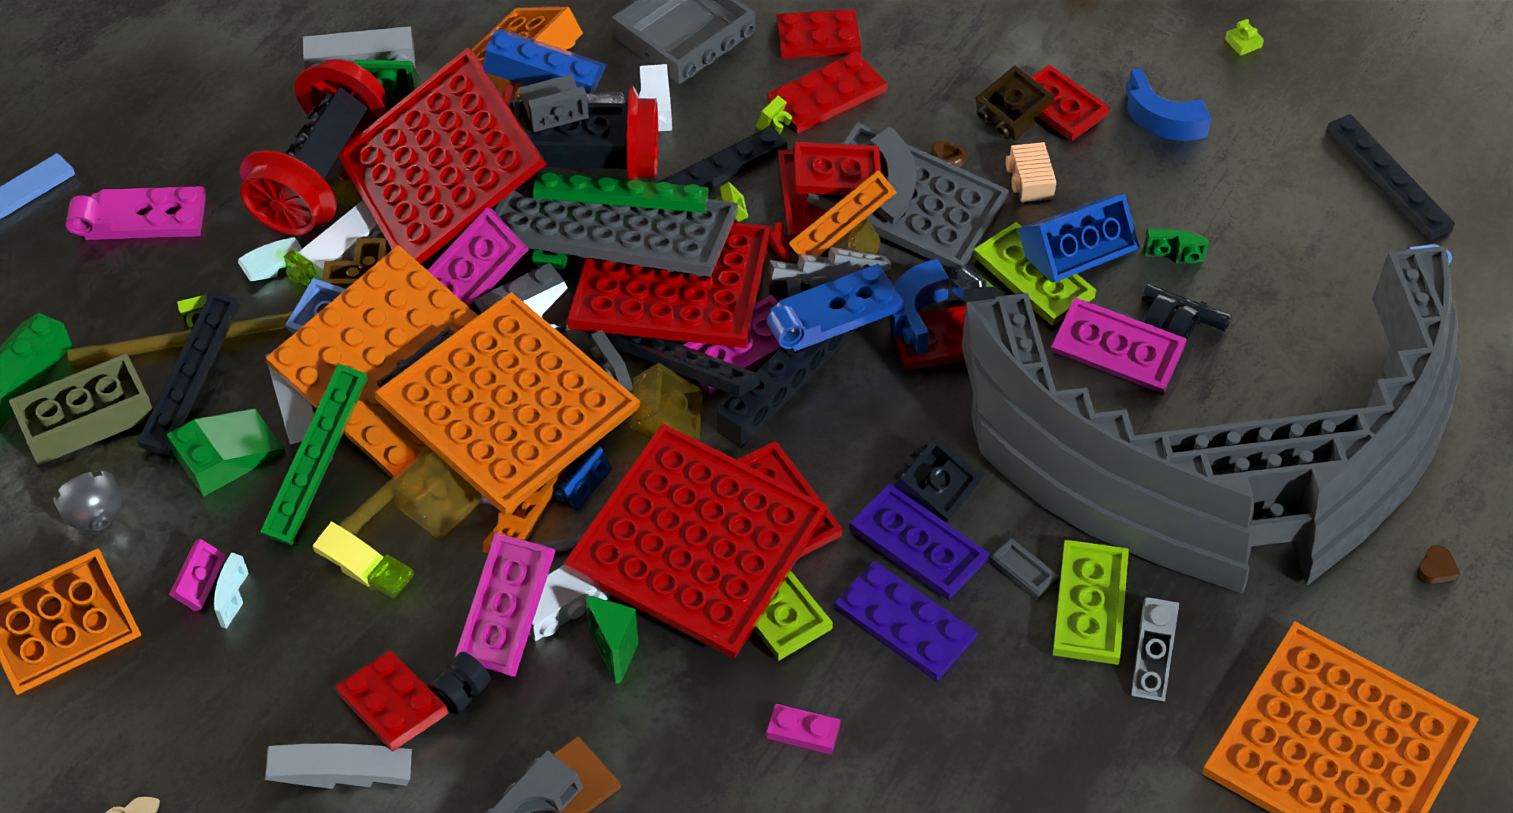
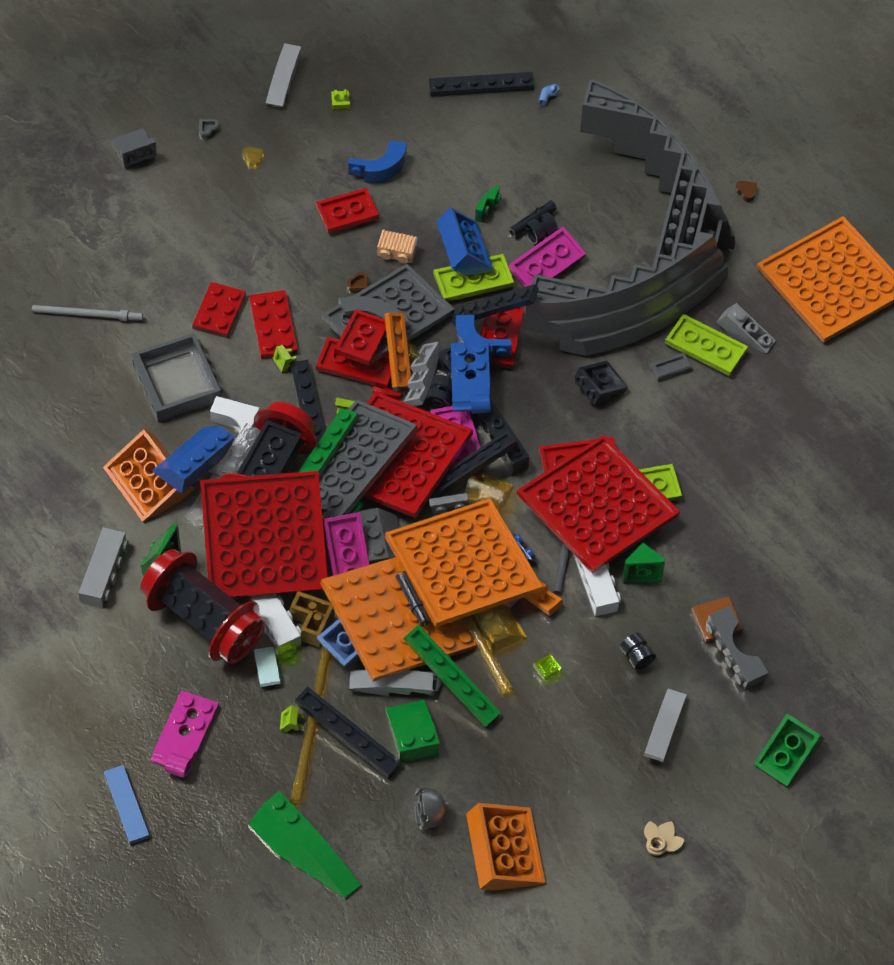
camera: 70 degrees left, 5 degrees up
olive brick [9,353,153,466] -> none
dark pink plate [169,539,226,611] -> none
light aqua slope [214,552,249,629] -> none
light yellow slope [313,521,387,587] -> none
red plate [335,650,448,752] -> none
dark pink plate [454,533,556,677] -> none
dark grey bracket [518,75,589,132] -> none
dark pink plate [767,704,841,755] -> none
dark purple plate [834,561,977,682] -> none
dark purple plate [849,484,989,601] -> none
dark brown plate [975,65,1054,141] -> none

